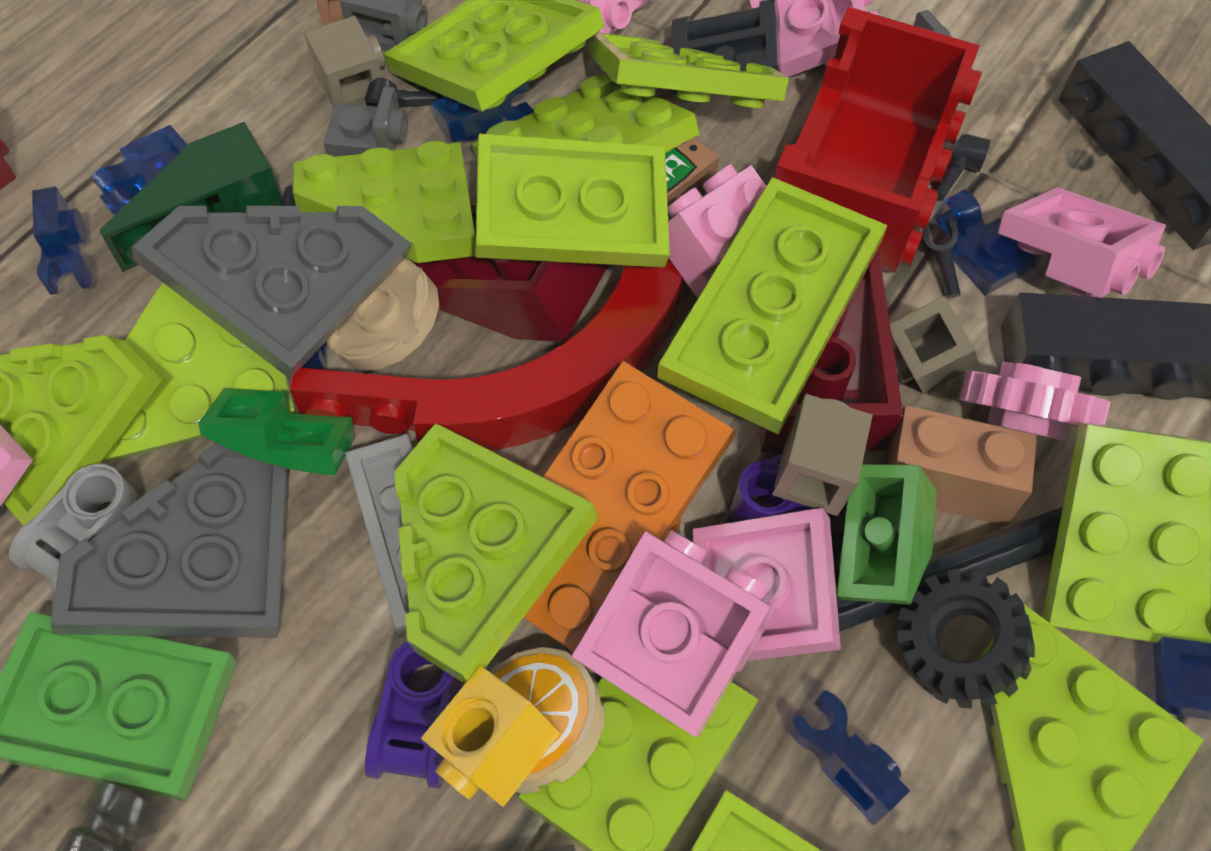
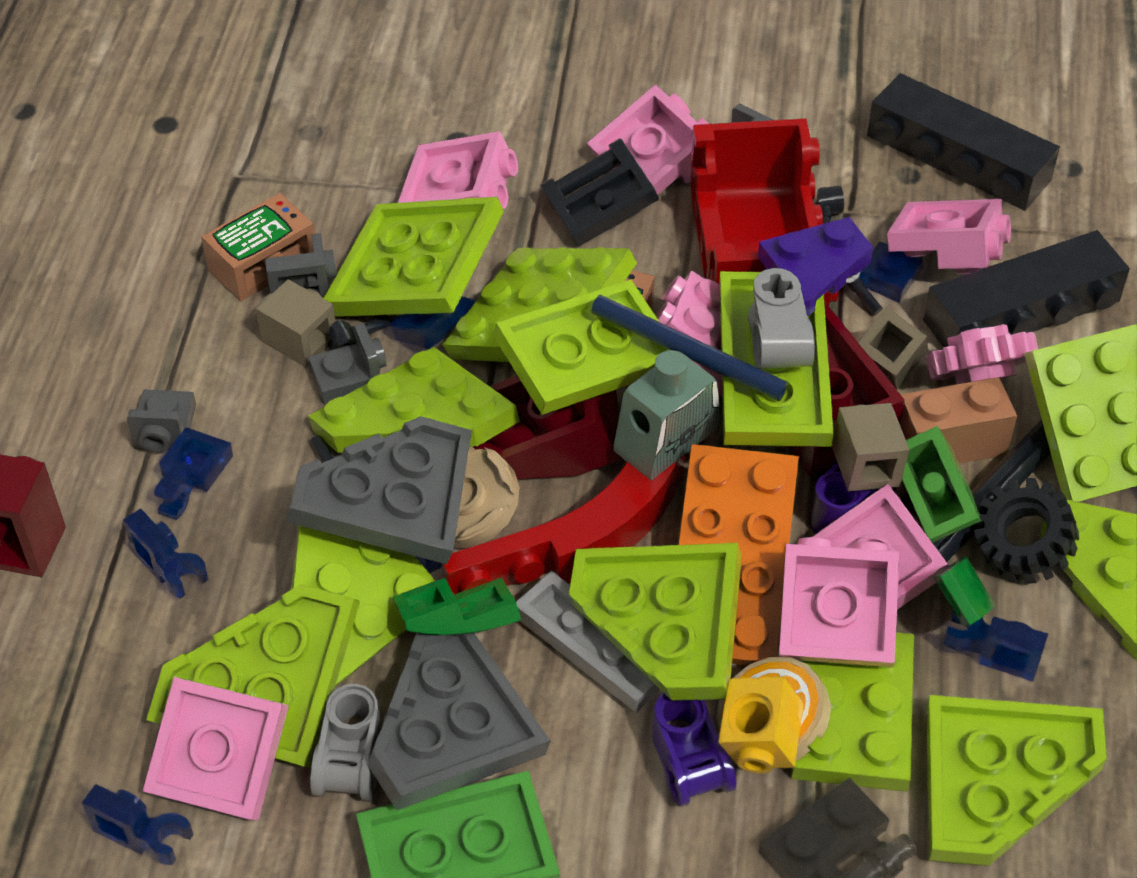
camera: 25 degrees left, 10 degrees down
dark green slope [99,122,282,272] -> none
lime plate [587,32,789,108] -> none
none -> dark grey bracket [127,389,196,452]
none -> dark blue piece [591,295,788,401]
none -> sand green torso [614,350,721,481]
none -> light grey piece [748,268,815,369]
none -> dark purple wing [758,217,873,316]
none -> green slope [933,556,995,625]

